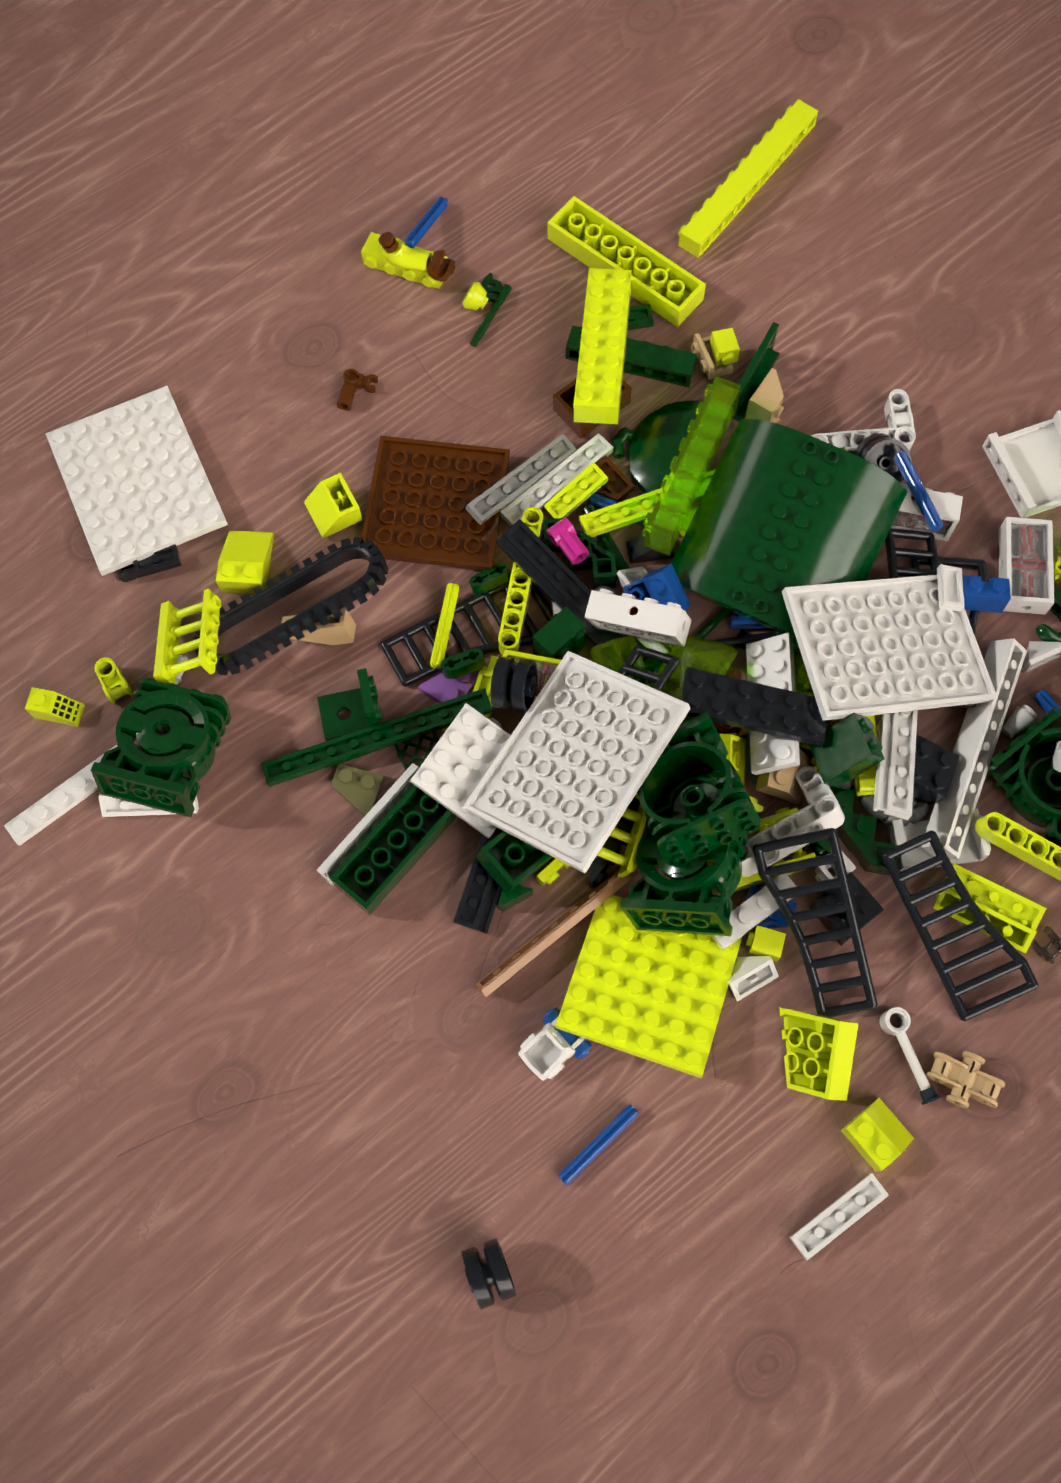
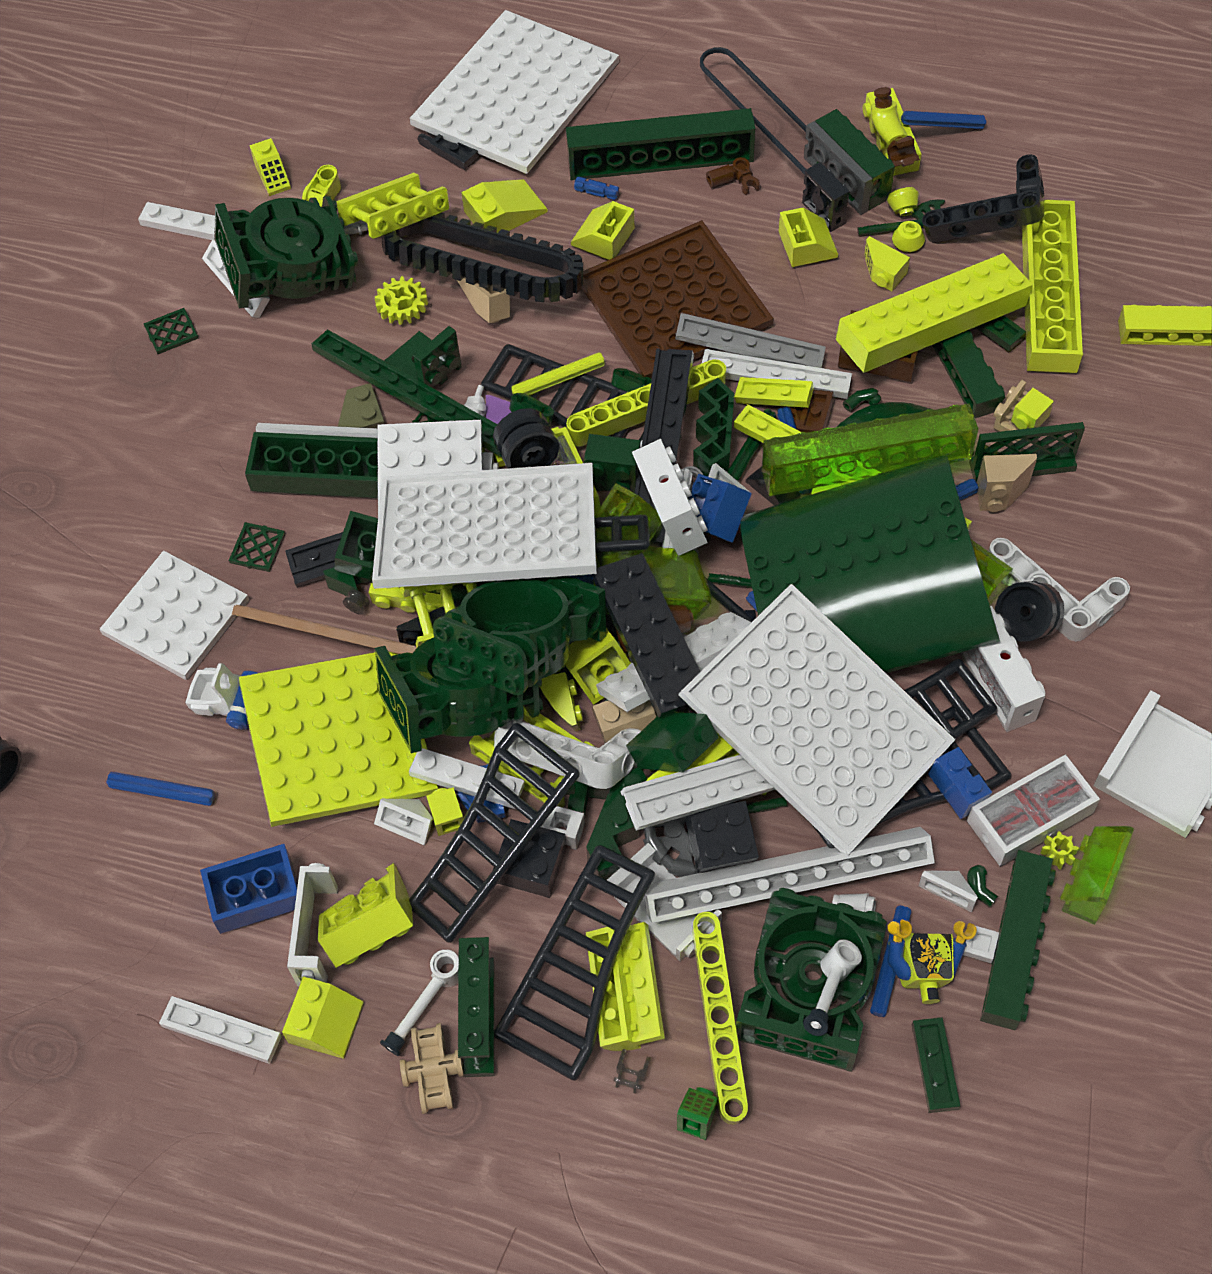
camera: 55 degrees right, 10 degrees down
dark pink piece [546,517,589,565] -> none
blue axle [894,450,943,531] -> none
white tile [937,564,964,612] -> none
none -> white plate [100,551,249,680]
none -> dark green window [143,308,199,354]
none -> blue brick [200,844,298,934]
none -> dark green window [228,522,286,572]
none -> white panel [287,863,338,987]
none -> clear smoke bush [343,589,370,615]
none -> neon yellow gear [375,276,428,325]
none -> dark green fence [458,937,495,1077]
none -> white piece [464,385,486,416]
none -> dark green brick [566,108,756,181]
none -> blue axle [574,177,619,200]
none -> piece [700,47,895,232]
none -> neon yellow slope [779,208,838,267]
none -> neon yellow slope [864,236,910,292]
none -> neon yellow cone [892,221,925,252]
none -> black beam [922,154,1044,242]

